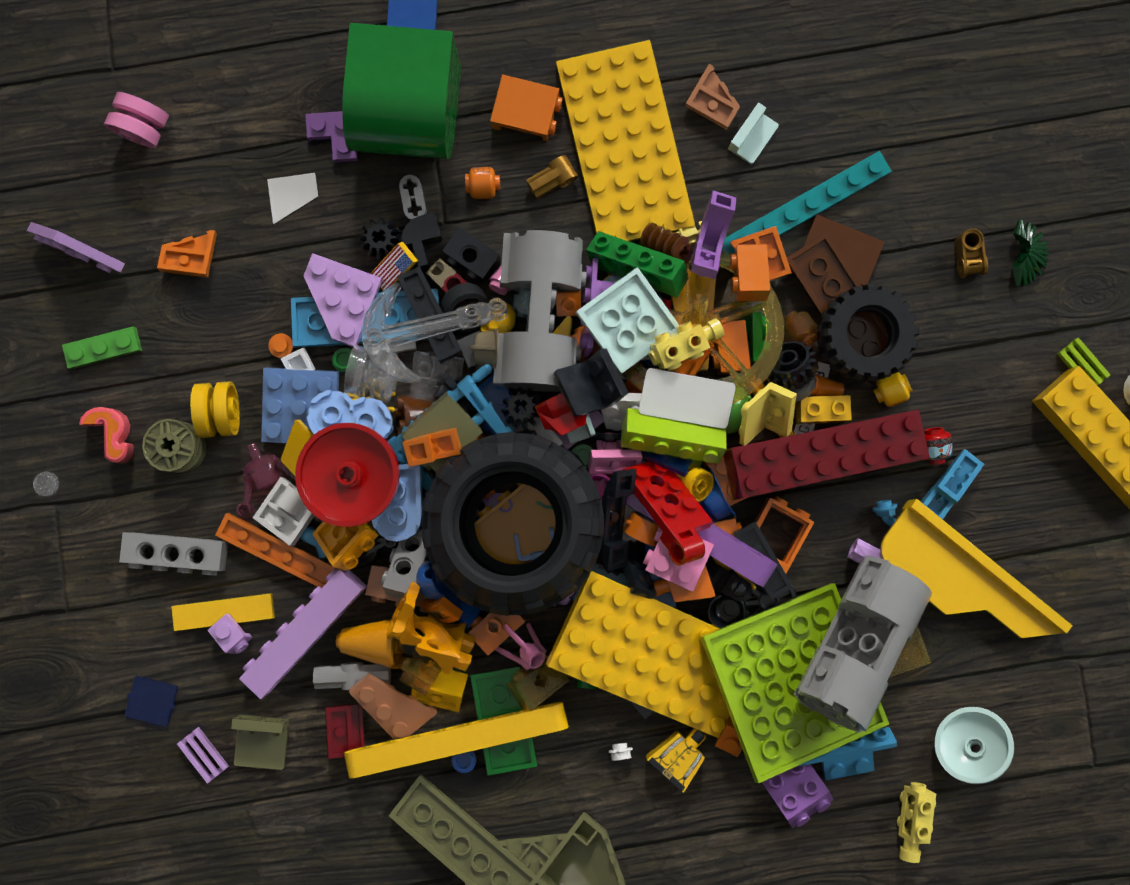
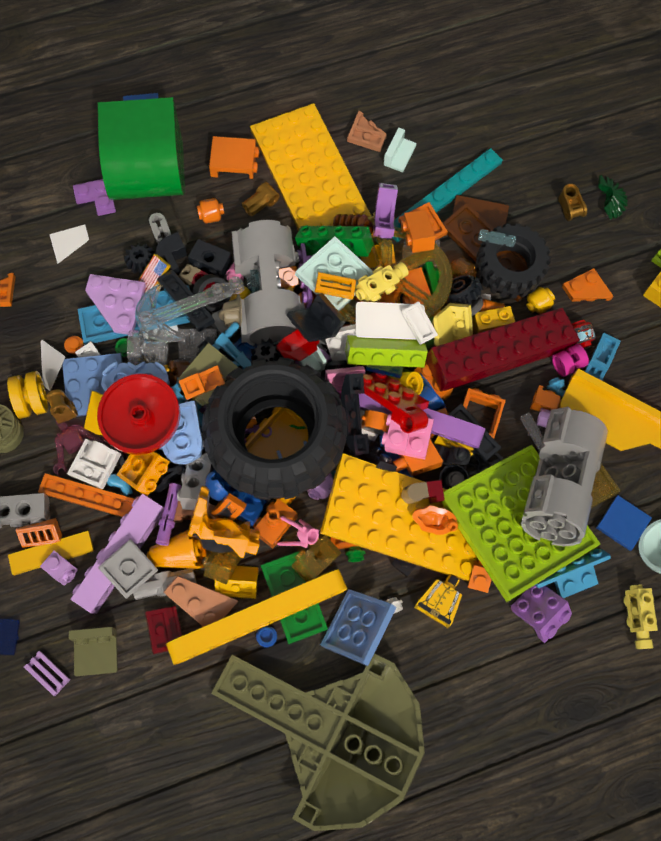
camera: 15 degrees left, 15 degrees down
none -> orange slope [15,518,62,548]
none -> white sticker [41,340,65,391]
none -> pearl gold piece [46,390,78,424]
none -> light grey tile [98,539,158,599]
none -> medium lavender pin [156,483,182,546]
none -> light orange tile [315,272,356,300]
none -> medium blue plate [320,589,397,666]
none -> white tile [401,301,438,345]
none -> leg [401,480,445,504]
none -> orange arm [412,505,458,535]
none -> clear light blue axle [478,229,516,247]
none -> clear axle [520,412,544,451]
none -> orange brick [530,385,561,412]
none -> dark pink wheel [552,344,589,377]
none -> orange wing [562,268,613,302]
none -> blue tile [596,495,652,551]

